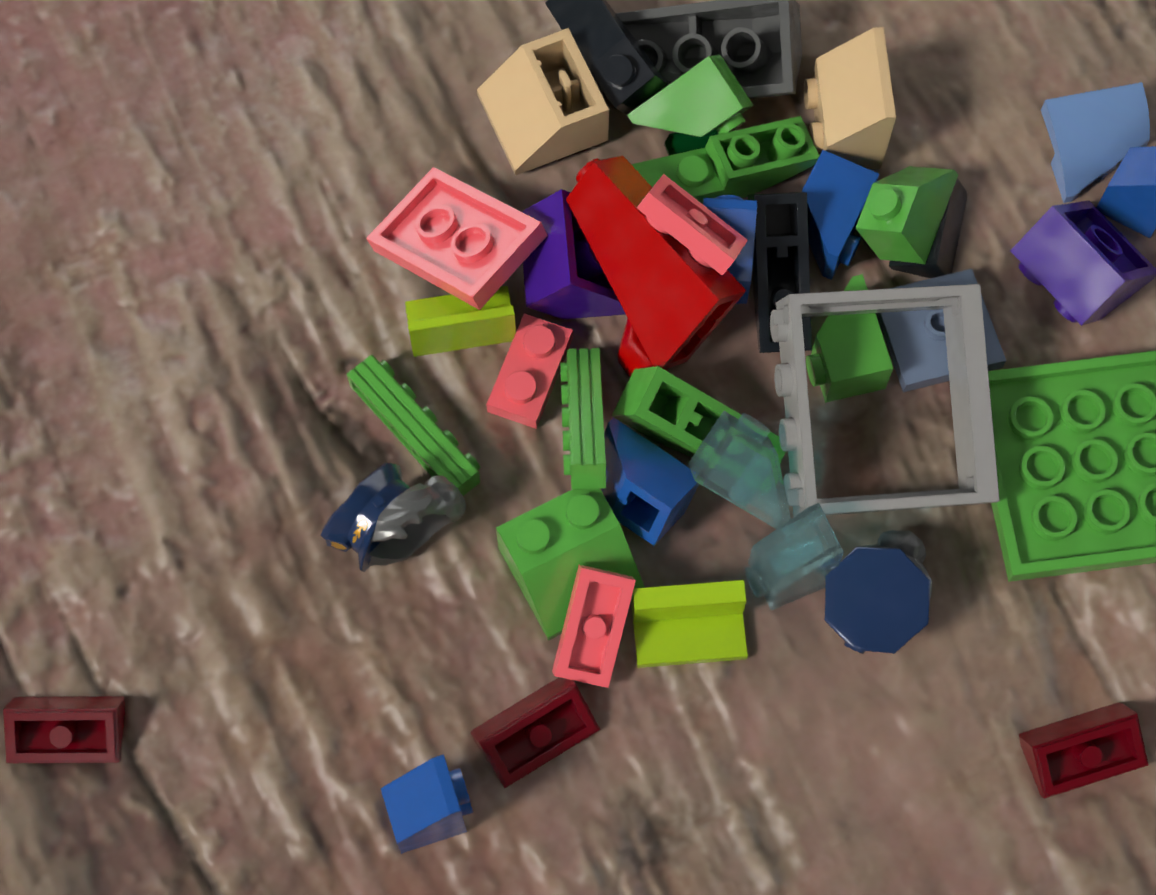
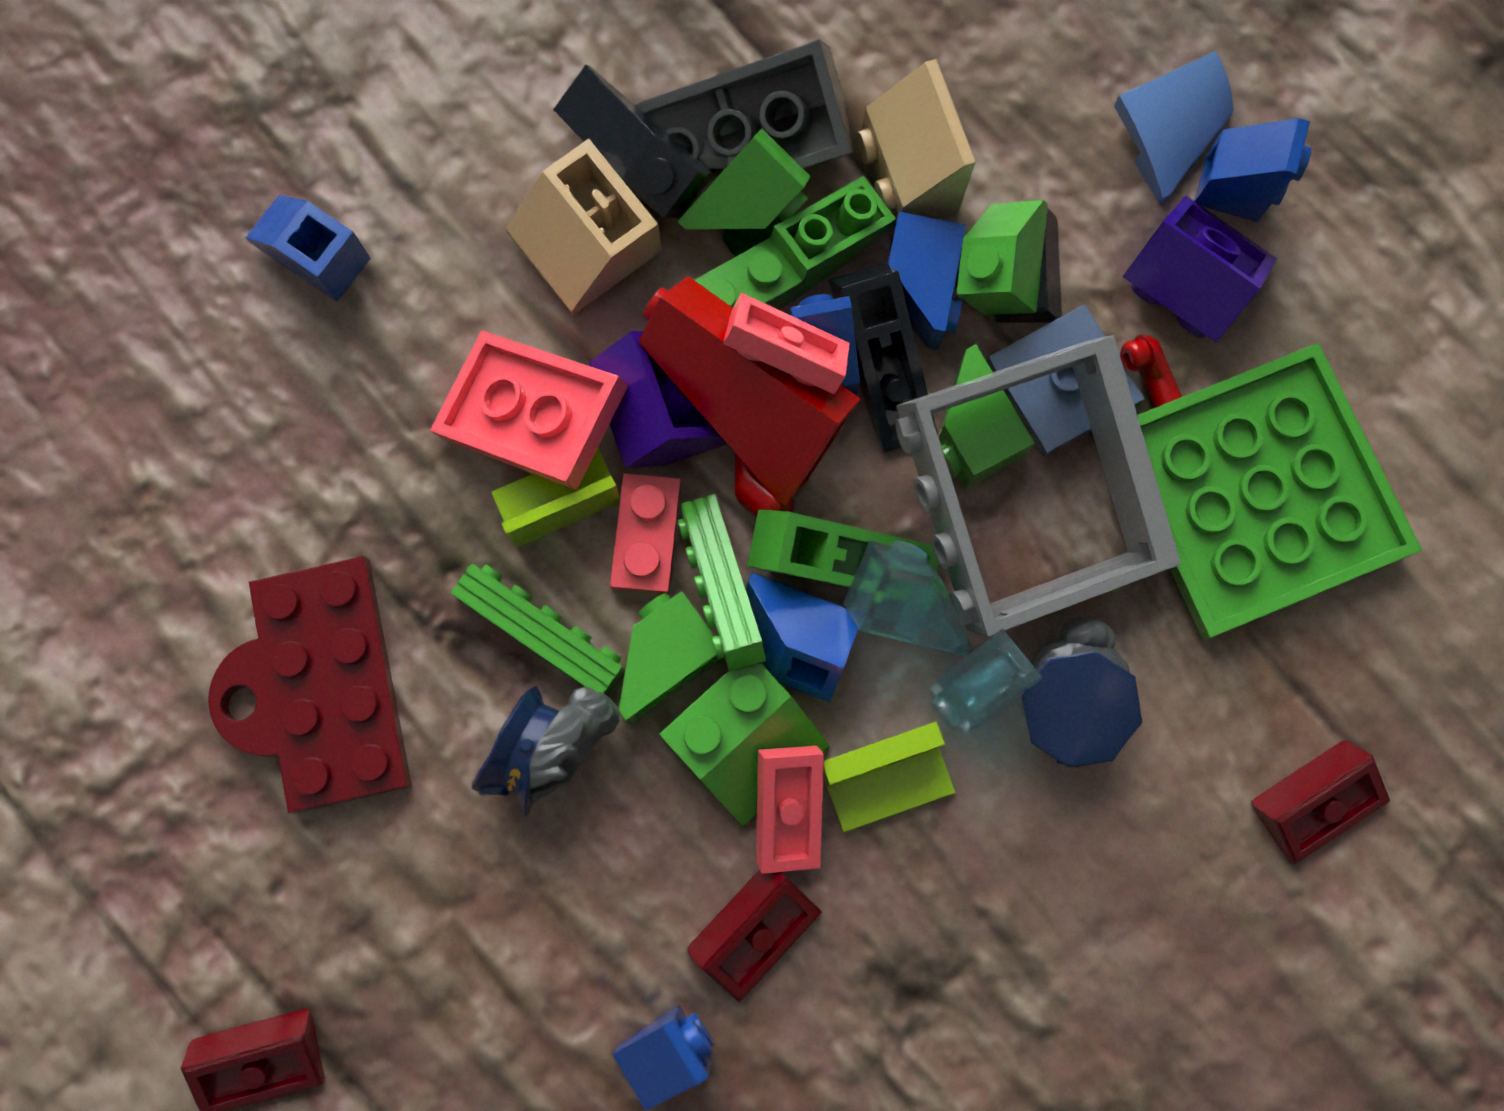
camera: 15 degrees left, 10 degrees up
none -> dark red plate [208,556,412,814]
none -> blue slope [245,195,371,302]
none -> bright green slope [619,591,722,725]
none -> red arm [1120,335,1183,408]

